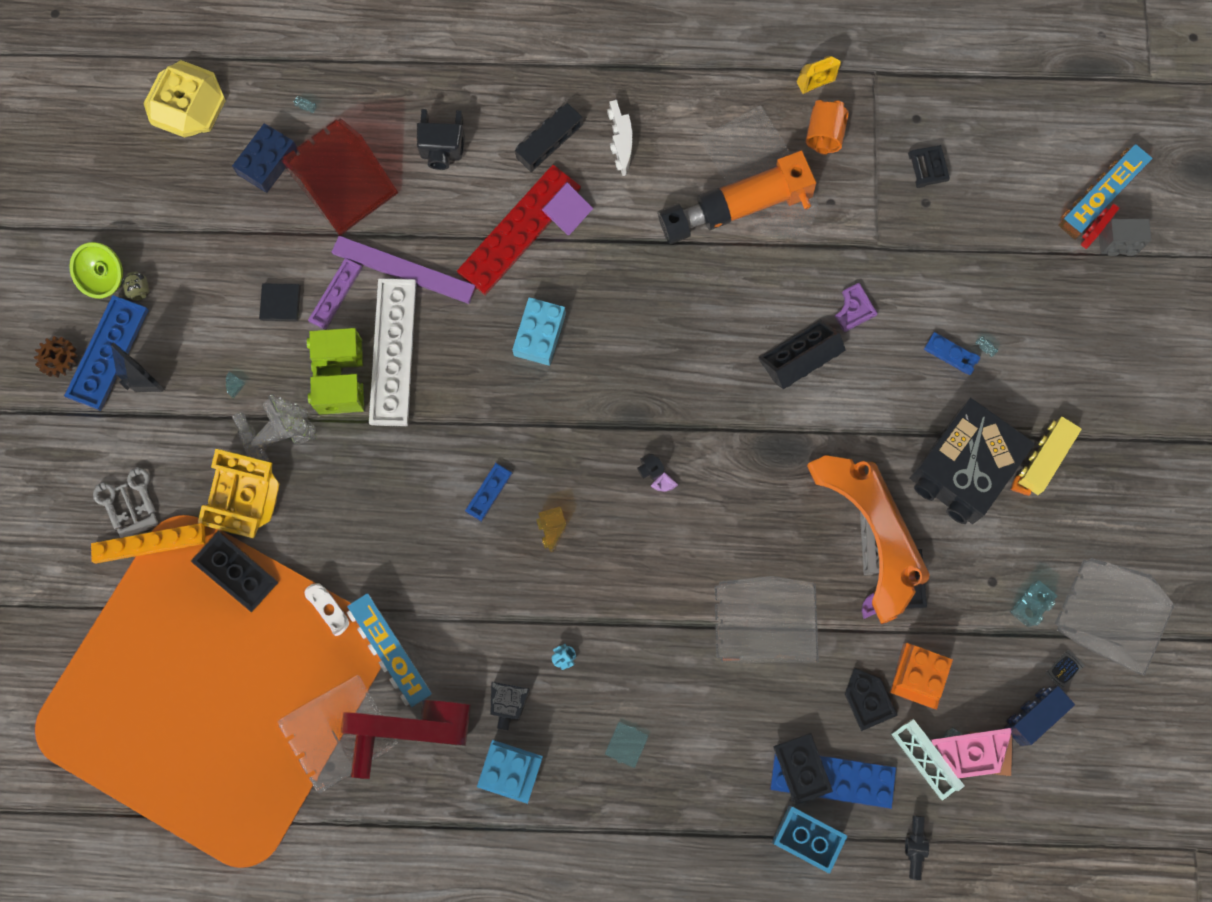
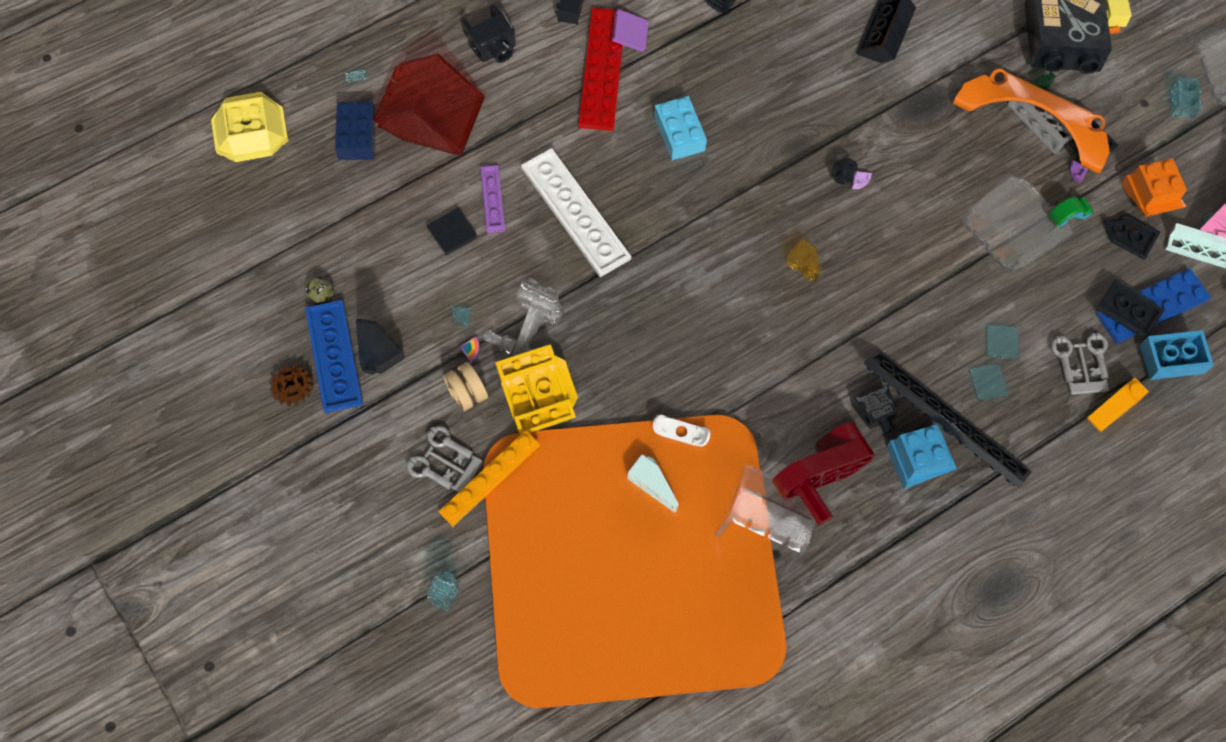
camera: 40 degrees left, 10 degrees down
lime dish [70,242,123,298] -> none
black slope [191,530,278,612] -> none
lime piece [307,328,364,415] -> none
medium lavender tile [332,236,476,304] -> none
dark azure brick [346,593,432,707] -> none
blue tile [465,463,512,522] -> none
medium azure gear [552,644,576,670] -> none
none -> clear light blue brick [427,572,460,611]
none -> tan wheel [443,362,488,412]
none -> tile [460,337,479,363]
none -> light aqua slope [627,455,679,513]
none -> black plate [863,350,1032,488]
none -> clear light blue piece [986,325,1019,360]
none -> clear green plate [1036,72,1056,90]
none -> green animal [1048,197,1094,229]
none -> light grey piece [1051,332,1109,395]
none -> light orange slope [1087,378,1149,432]

